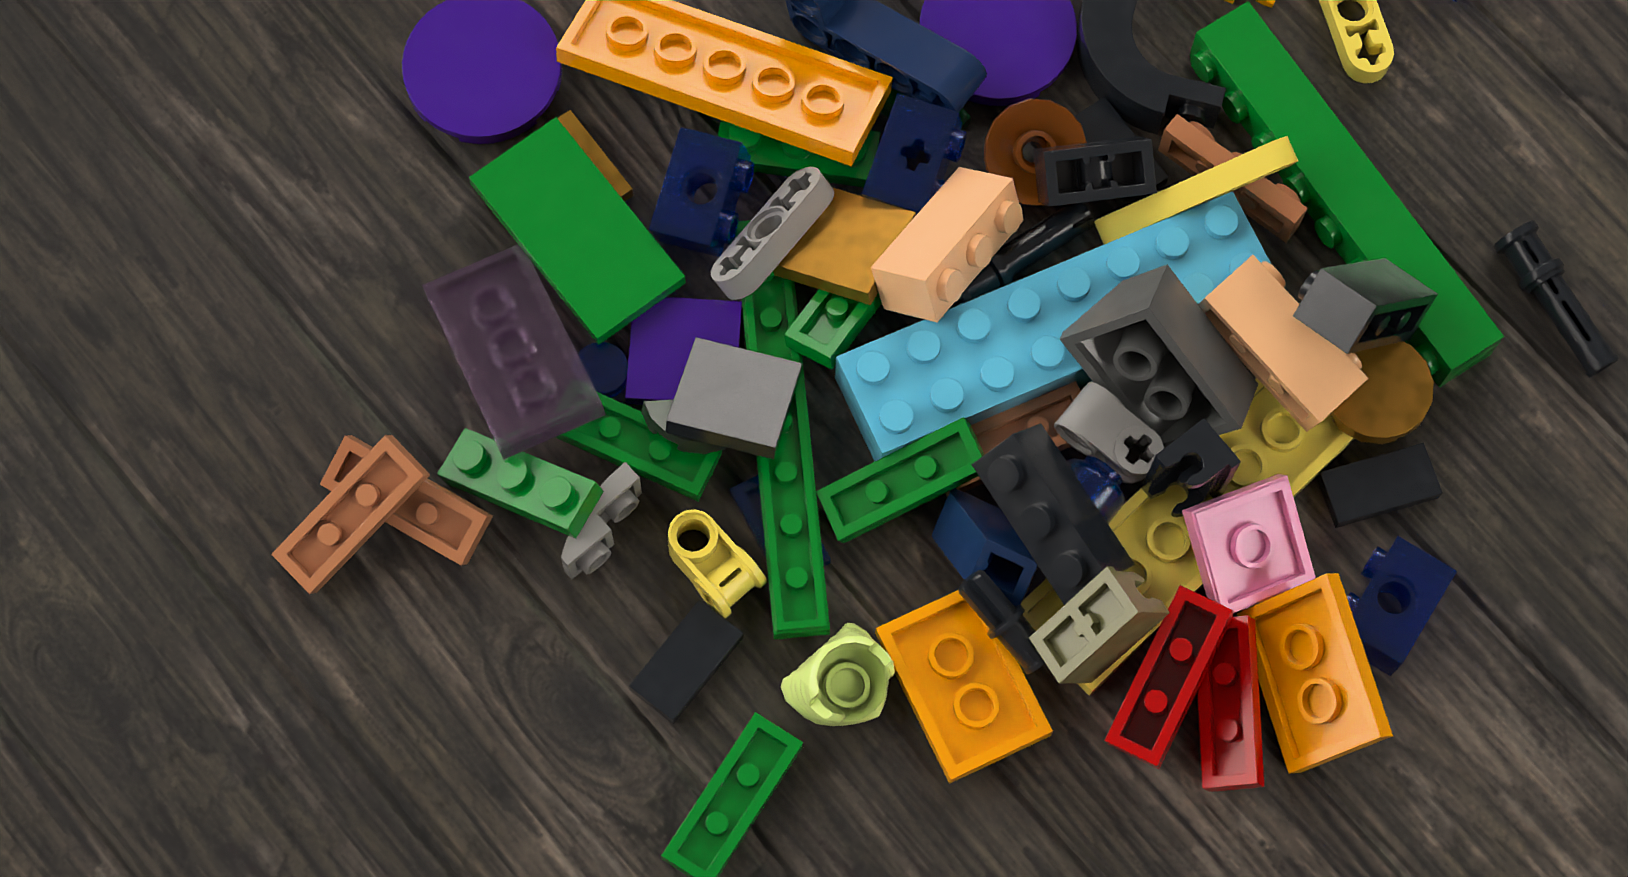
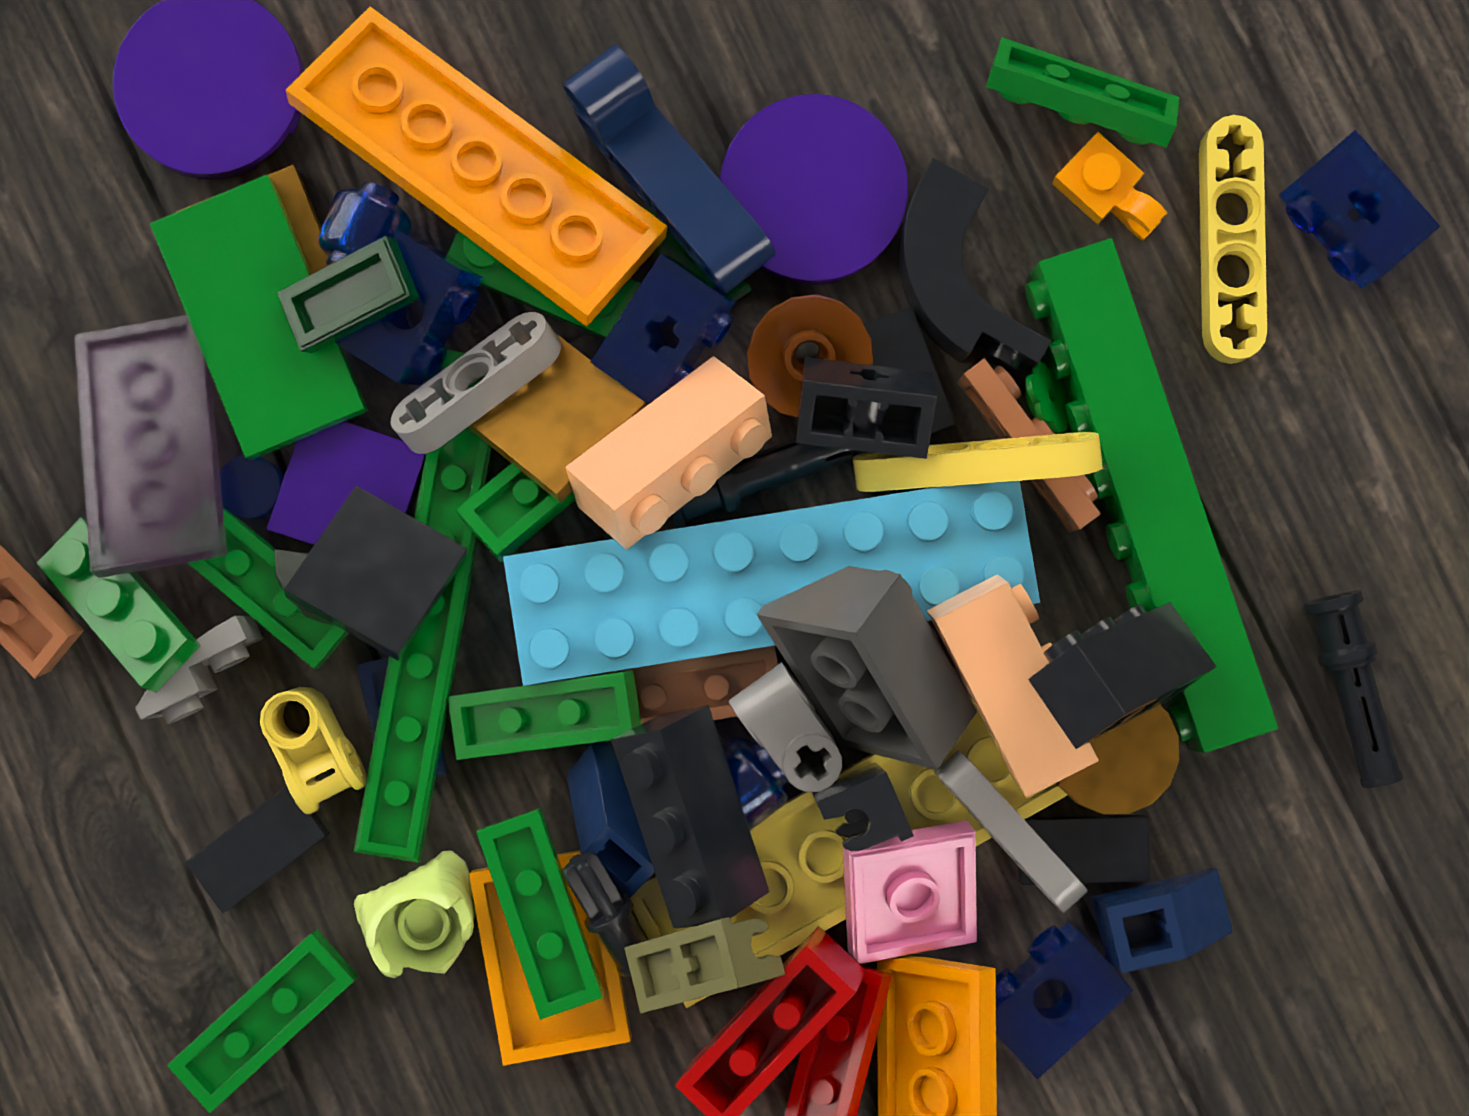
camera: 20 degrees right, 15 degrees up
none -> tile [277,236,420,354]
none -> clear blue head [318,182,412,266]
none -> green plate [476,808,604,1020]
none -> light grey beam [934,750,1088,914]
none -> green plant [1026,362,1070,434]
none -> dark blue slope [1091,868,1233,973]

